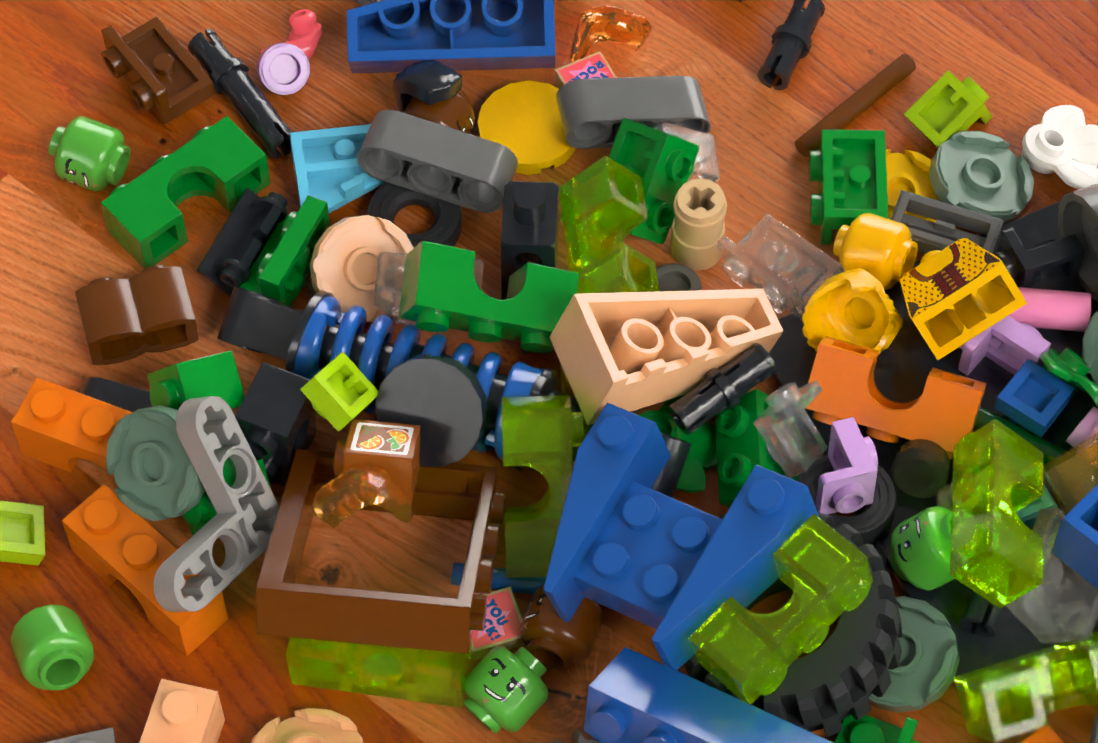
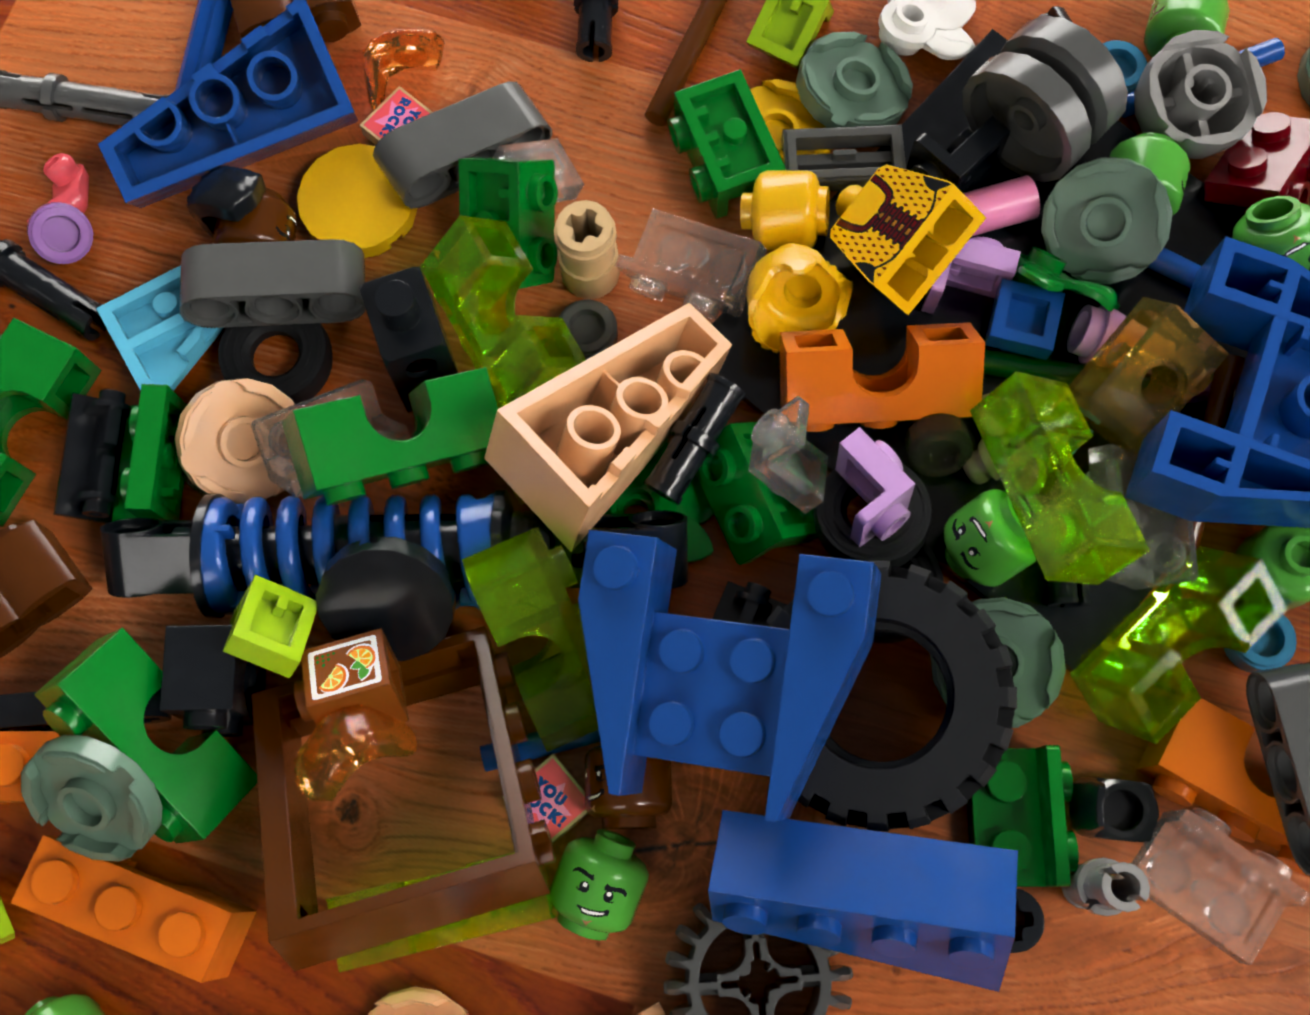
camera: 20 degrees left, 15 degrees up
light grey beam [154,396,279,612] -> none
clear neon green arch [688,514,873,705] -> none

